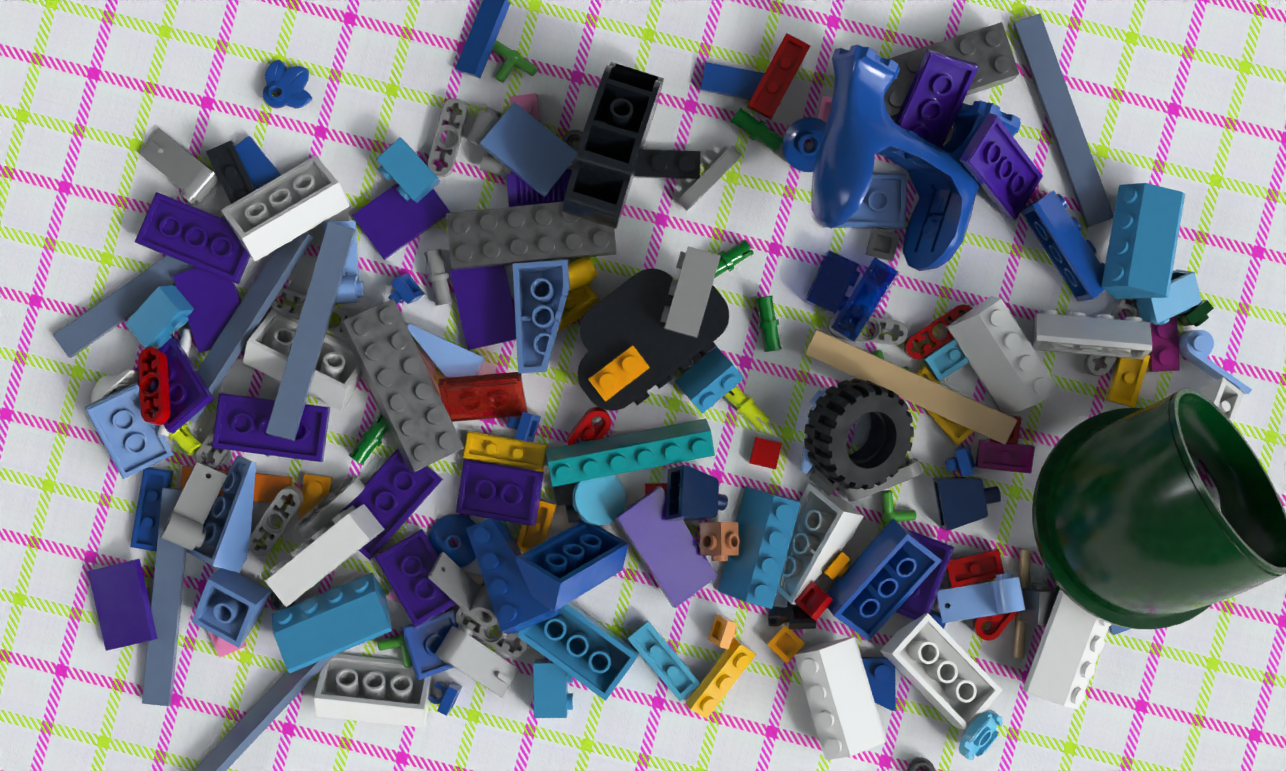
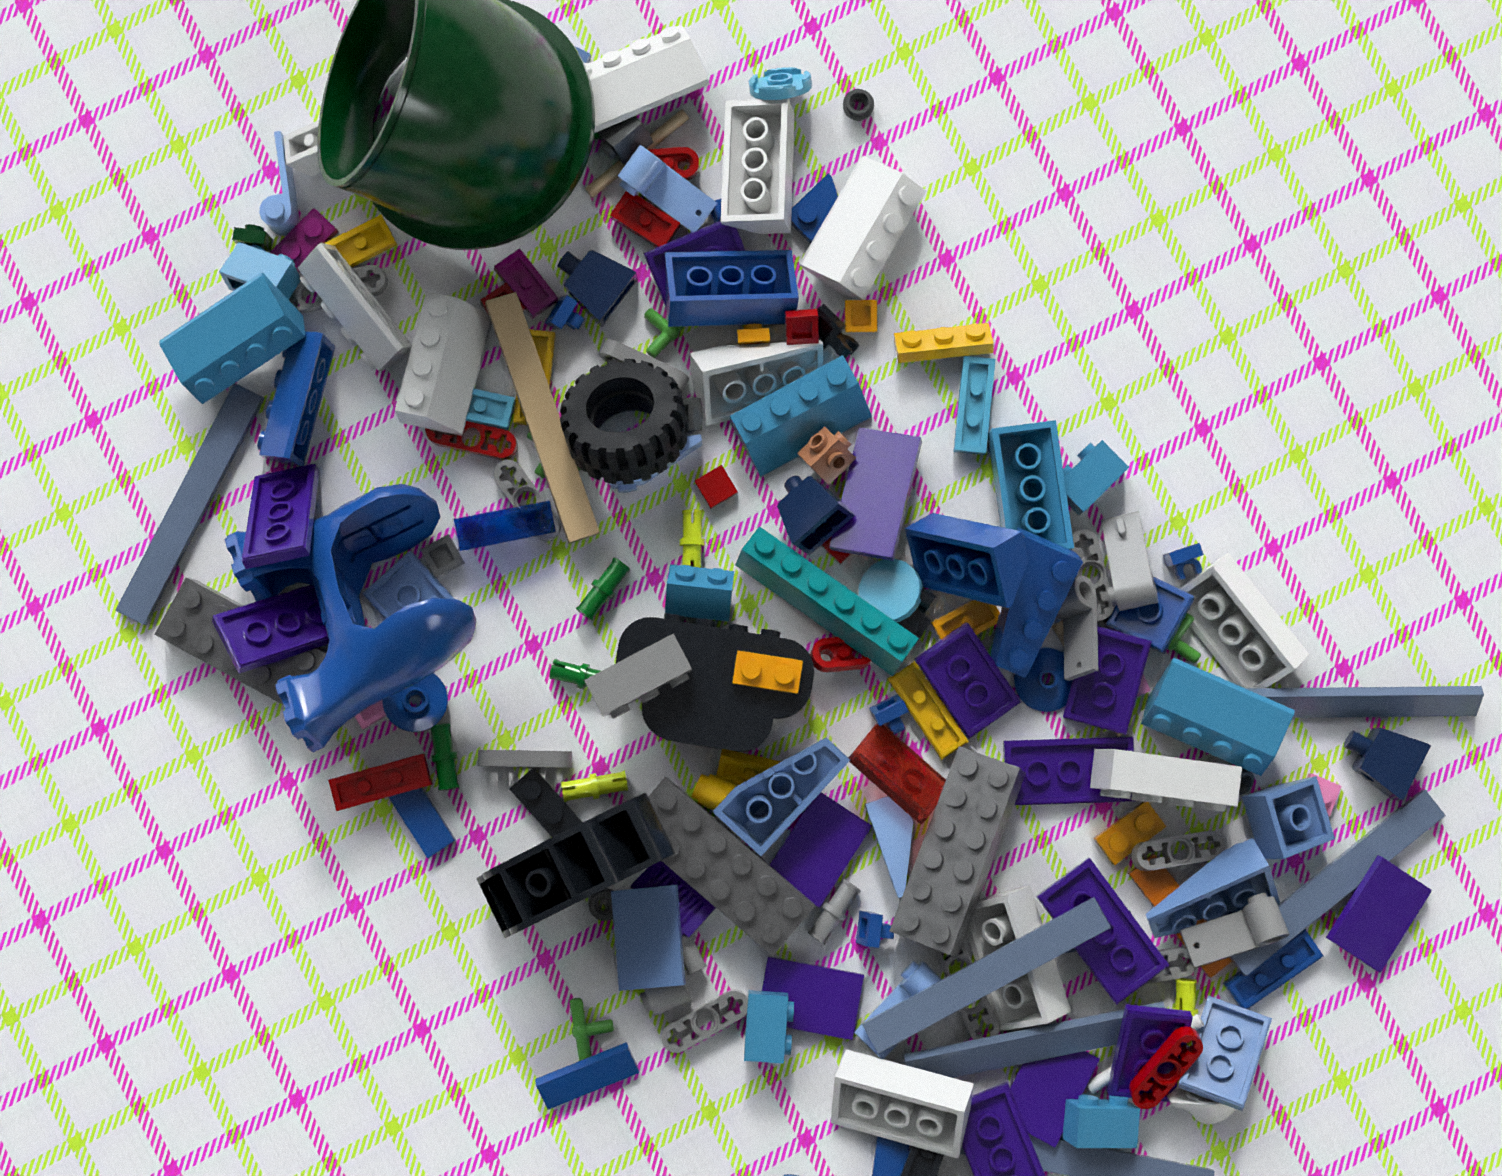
camera: 130 degrees left, 5 degrees down
light grey beam [296,475,365,539] -> none
green pin [349,411,389,465] -> none
bright pink plate [509,93,541,122] -> none
light orange plate [708,614,737,649] -> none
clear blue brick [804,250,860,315] -> none
none -> neon yellow pin [561,770,628,802]
none -> dark blue torso [1344,728,1431,800]

